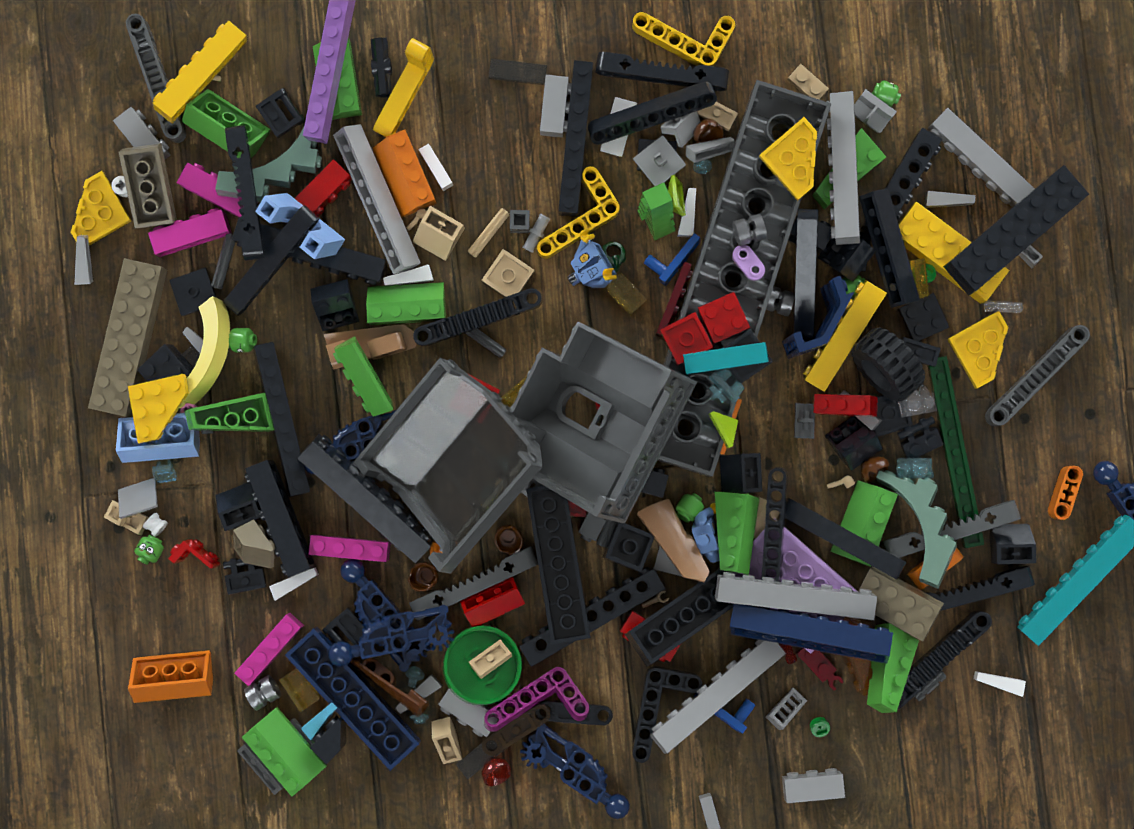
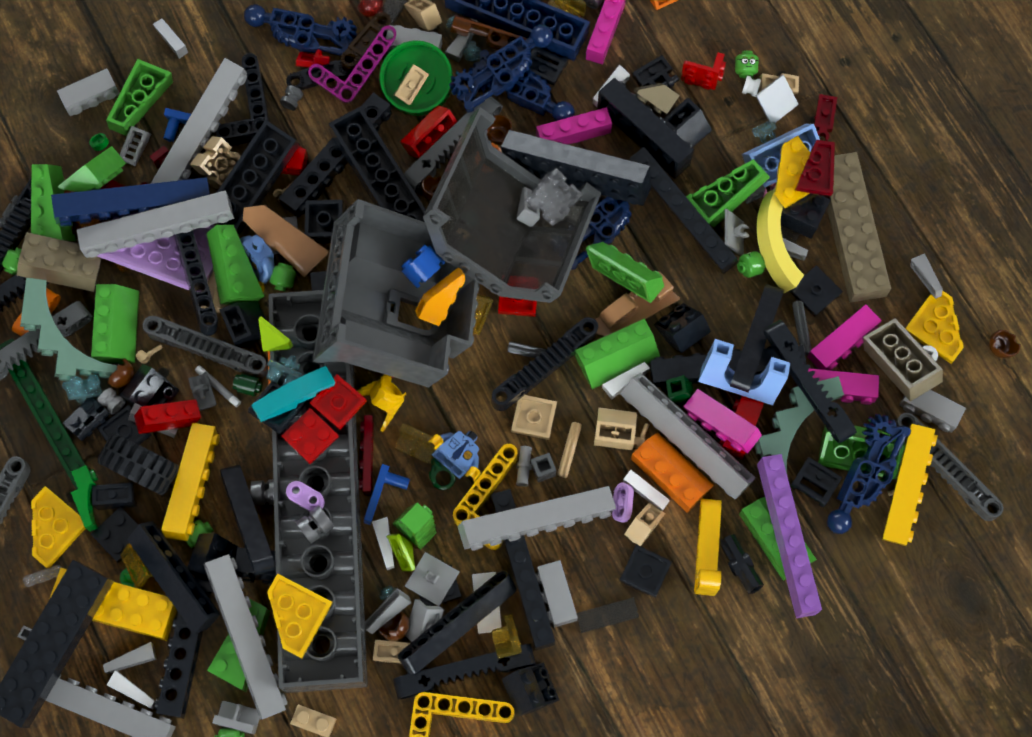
camera: 160 degrees right, 15 degrees down
black beam [779,498,907,580] -> none
dark blue panel [782,276,854,359] -> none
clear plate [898,384,937,418] -> none
none -> bright green head [2,247,21,275]
none -> bright green slope [58,146,126,192]
none -> green slope [71,465,98,532]
none -> light grey wheel [98,388,126,415]
none -> bright green wedge [106,59,173,136]
none -> white piece [107,670,155,709]
none -> dark grey gear [142,316,268,379]
none -> dark red plate [149,146,169,169]
none -> tan brick [190,136,241,189]
none -> light grey bar [195,365,241,407]
none -> dark green brick [233,374,263,396]
none -> dark grey wheel [280,85,303,111]
none -> red slope [296,49,330,67]
none -> yellow helmet [357,374,406,432]
none -> blue brick [401,245,446,288]
none -> light orange slope [415,268,465,326]
none -> light grey brick [458,486,616,551]
none -> clear yellow panel [492,614,522,658]
none -> black slope [501,662,559,717]
none -> light grey slope [517,187,540,227]
none -> clear brick [525,168,583,226]
none -> lavender plate [612,483,634,523]
none -> black plate [619,544,672,598]
none -> tan slope [624,502,666,546]
none -> dark green brick [666,375,694,405]
none -> dark pink brick [683,389,762,454]
none -> light grey piece [725,209,749,256]
none -> dark red wing [794,140,835,196]
none -> dark red plate [814,94,837,141]
none -> dark blue arm [827,414,911,534]
none -> reddish brown hair [989,330,1021,358]

